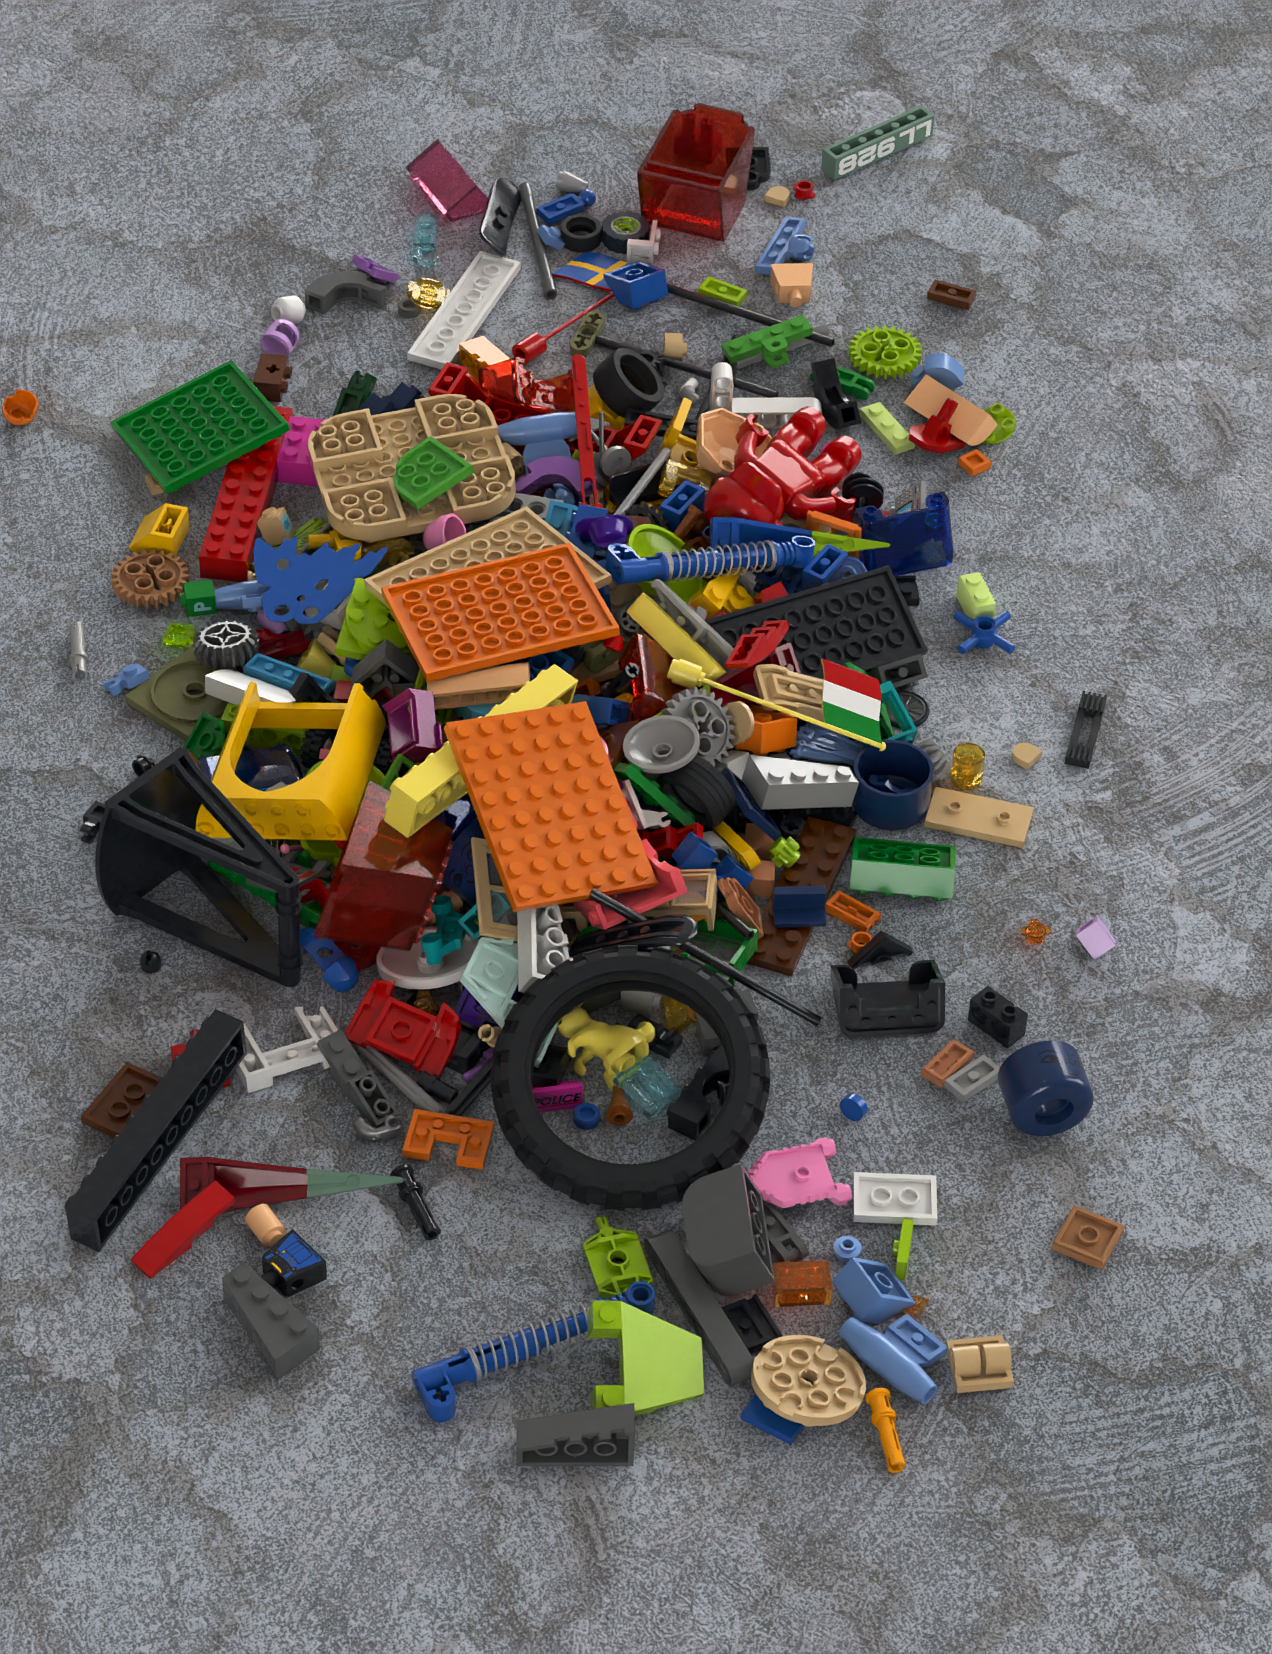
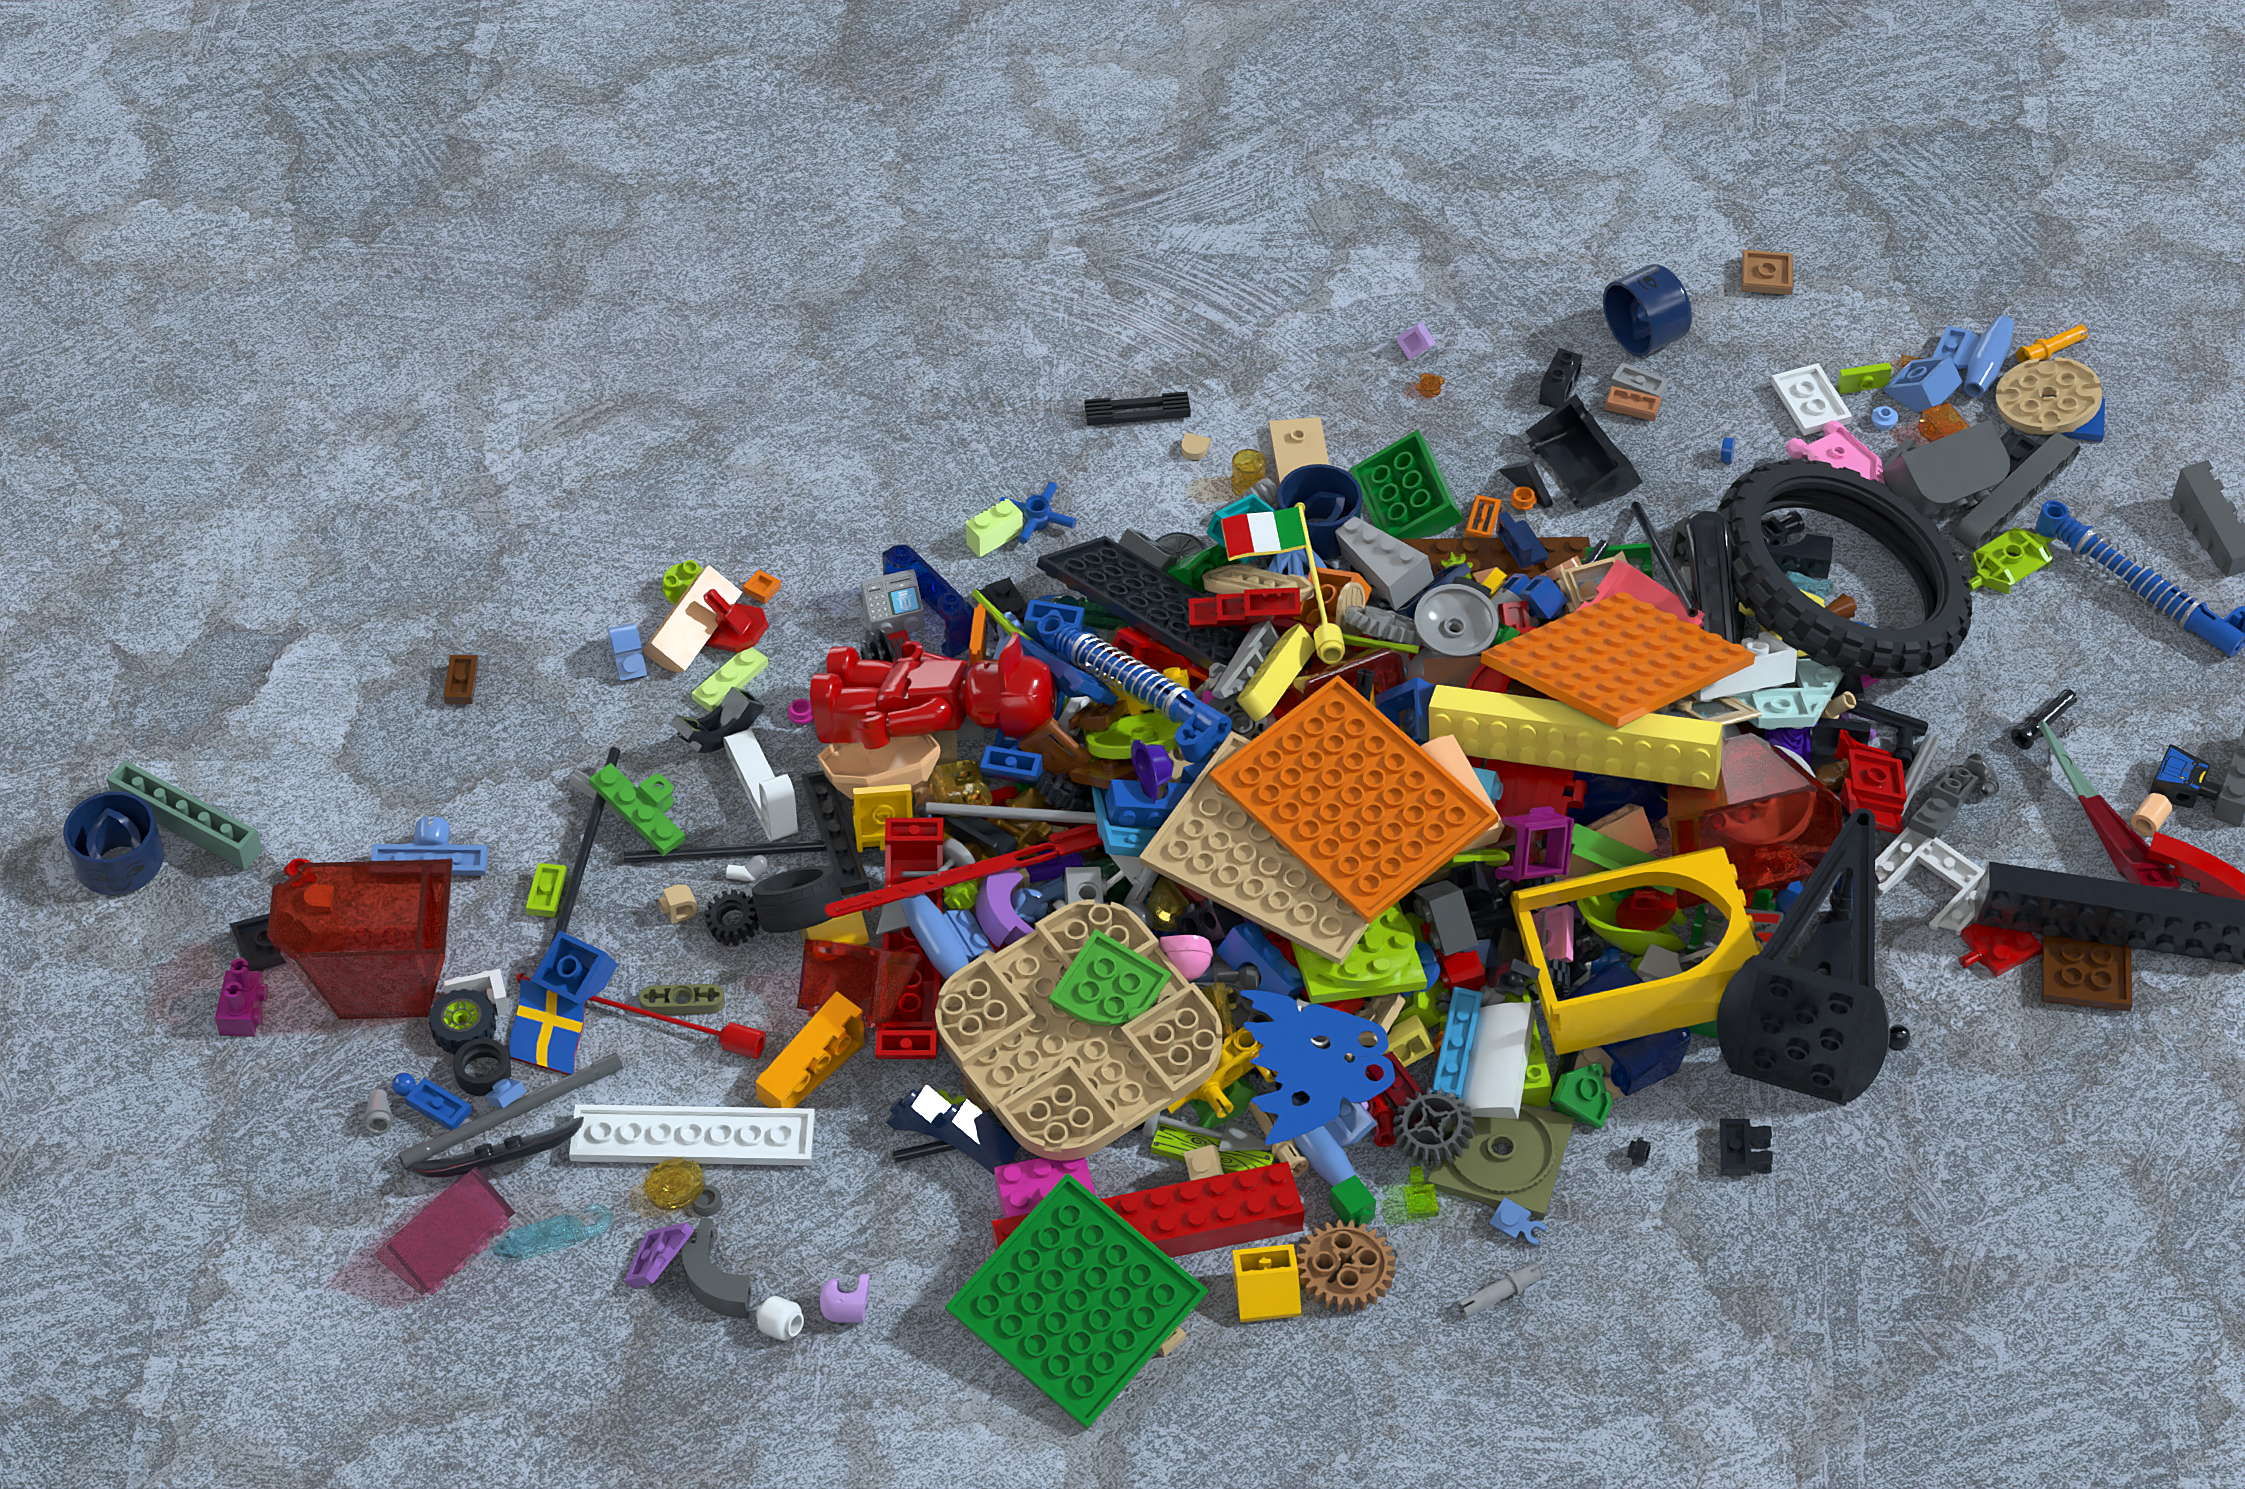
camera: 110 degrees left, 5 degrees up
reddish brown brick [253,353,292,402] -> none
dark green plate [332,370,377,417] -> none
orange plate [402,1109,494,1170] -> none
lime wedge [587,1301,704,1416] -> none
black piece [595,335,779,398] -> none
light nougat torso [770,263,813,308] -> none
green hinge [810,366,876,400] -> none
lime gear [848,325,922,380] -> none
tan plate [946,1335,1014,1393] -> none
none -> dark blue piece [63,791,164,896]

